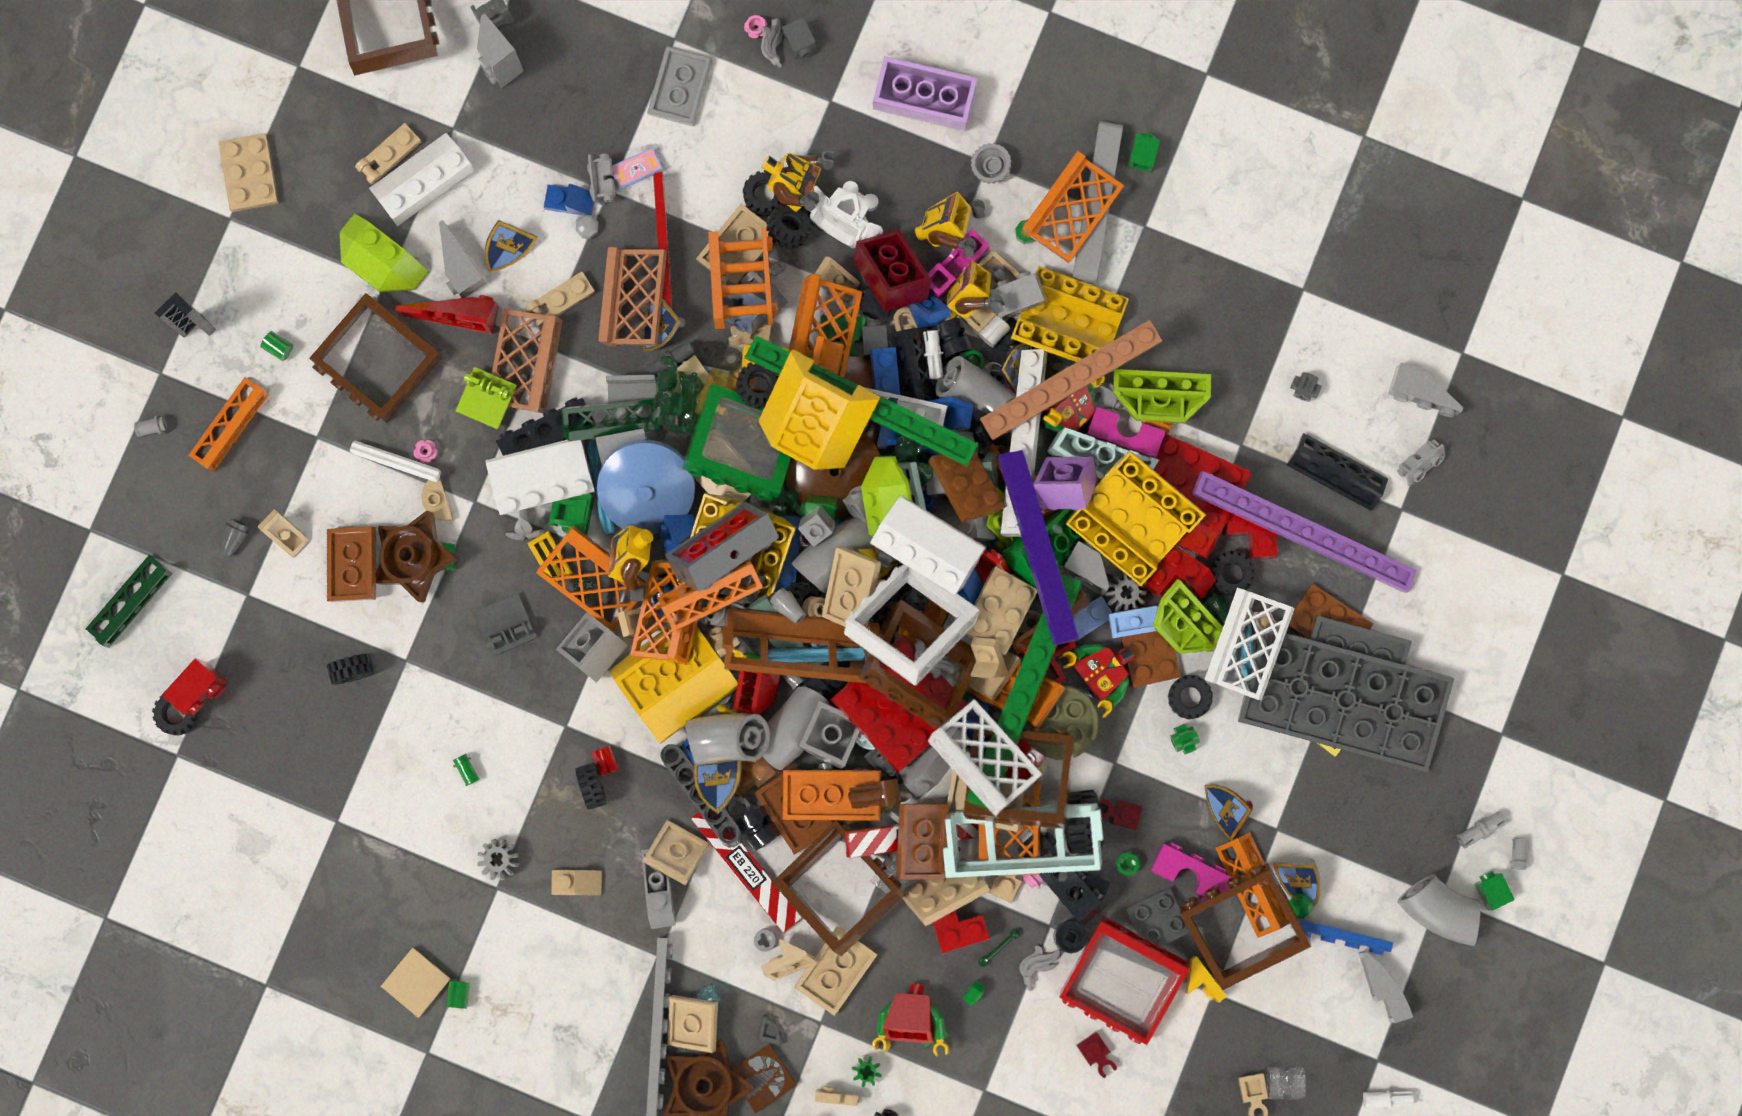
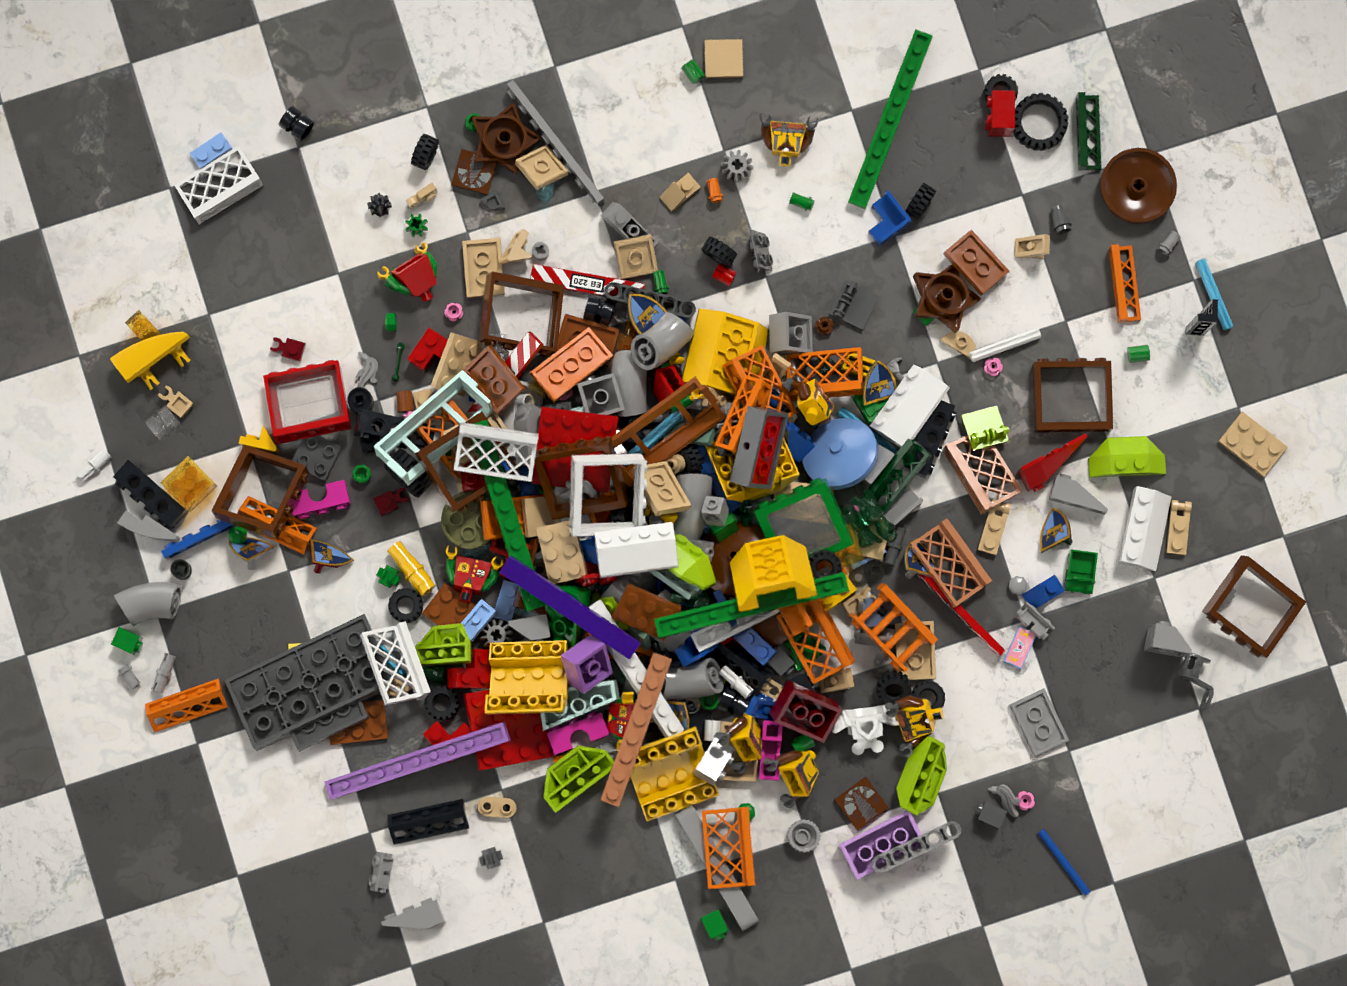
camera: 140 degrees right, 0 degrees up
light grey cone [770,588,806,624] -> none
reddish brown piece [849,779,901,809] -> none
tan slope [971,637,1008,679] -> none
none -> black brick [113,460,188,528]
none -> orange fence [145,679,228,732]
none -> clear yellow brick [160,456,218,512]
none -> pearl dark grey wheel [170,559,192,580]
none -> yellow piece [387,541,436,596]
none -> dark orange piece [396,391,414,413]
none -> bright pink plate [444,303,463,321]
none -> tan plate [478,797,517,818]
none -> green pin [652,270,669,295]
none -> orange pin [706,178,723,203]
none -> dark grey hinge [749,230,773,273]
none -> torso [759,113,818,167]
none -> green piece [790,734,815,752]
none -> reddish brown plate [815,316,834,335]
none -> tile [834,776,889,831]
none -> green plate [848,29,933,210]
none -> shield [862,360,897,406]
none -> blue panel [868,191,911,247]
none -> light grey beam [871,821,961,873]
none -> lime wedge [896,736,947,816]
none -> black tyre [1013,93,1069,151]
none -> green piece [1065,549,1098,594]
none -> reddish brown dish [1100,148,1177,224]
none -> medium azure axle [1196,259,1233,330]

